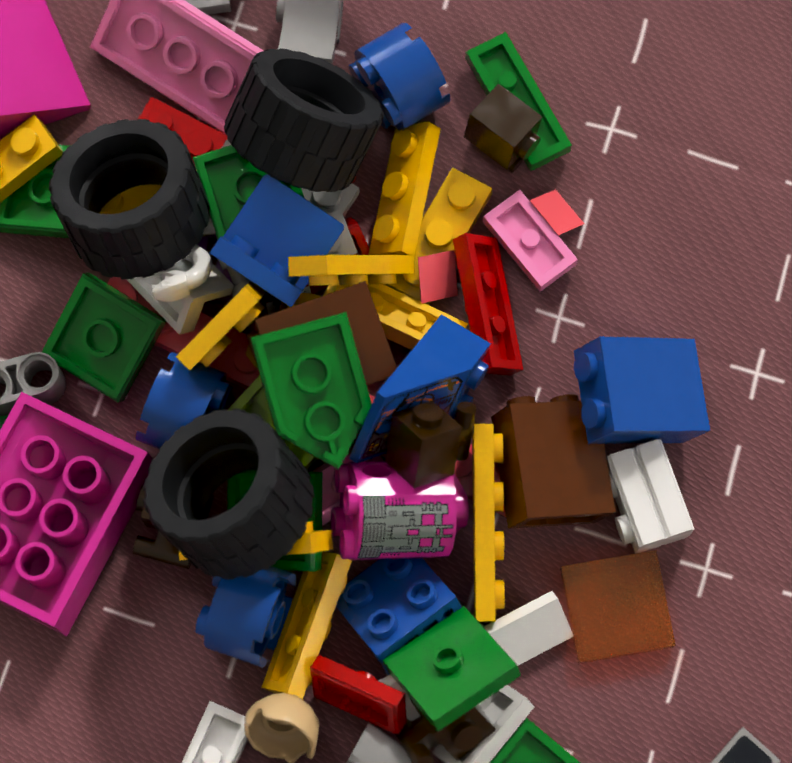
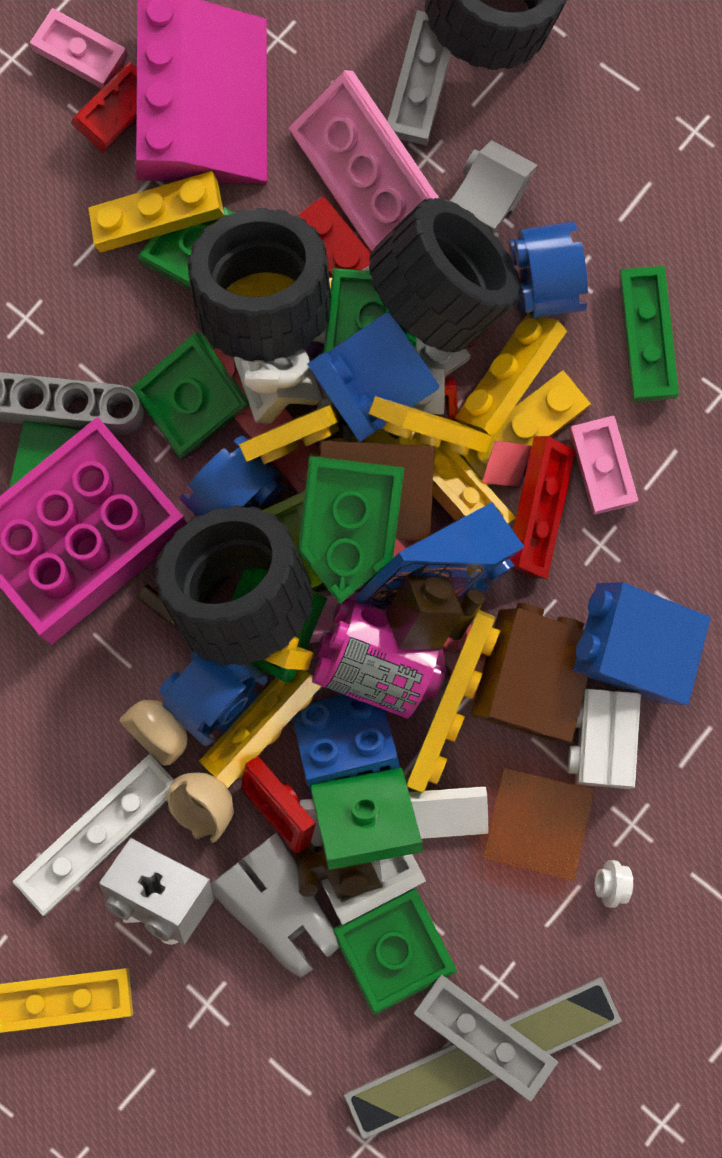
camera: 25 degrees right, 5 degrees up
dark brown brick [464,84,543,173] -> none
coral sticker [529,190,584,235] -> none
none -> tan hair [119,700,188,766]
none -> white plate [595,860,633,908]

